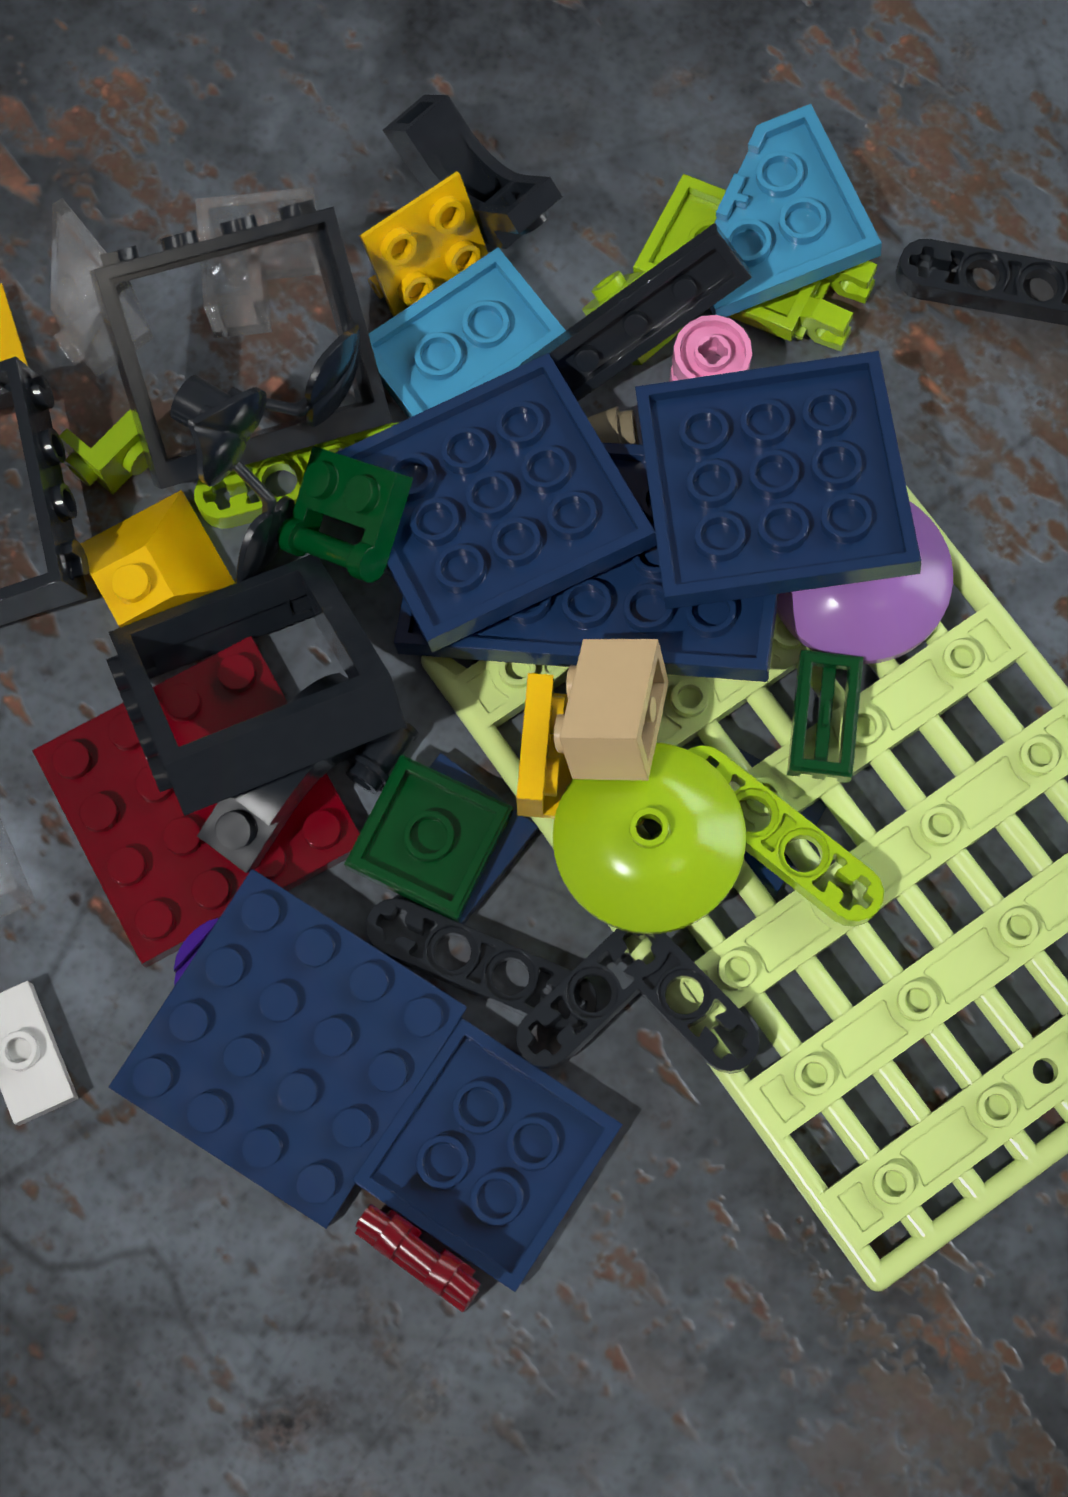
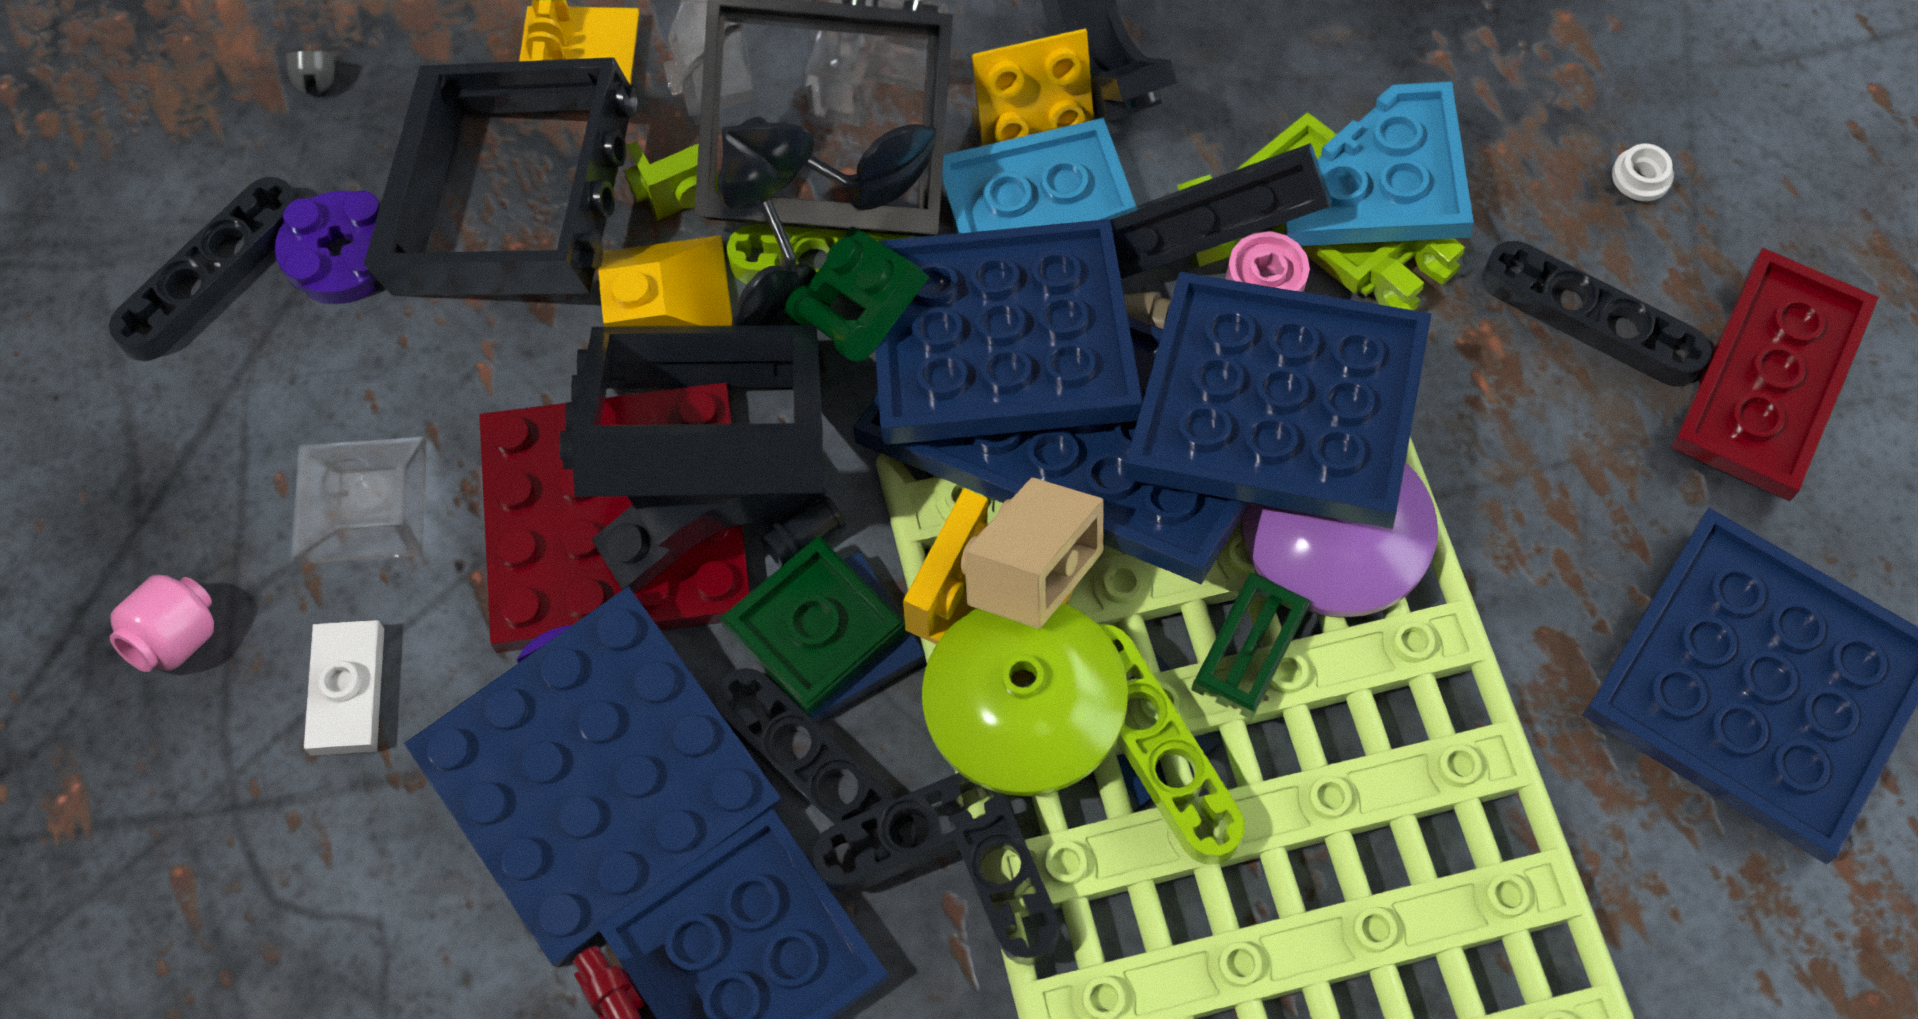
camera: 20 degrees right, 10 degrees down
none -> white plate [1612,144,1674,201]

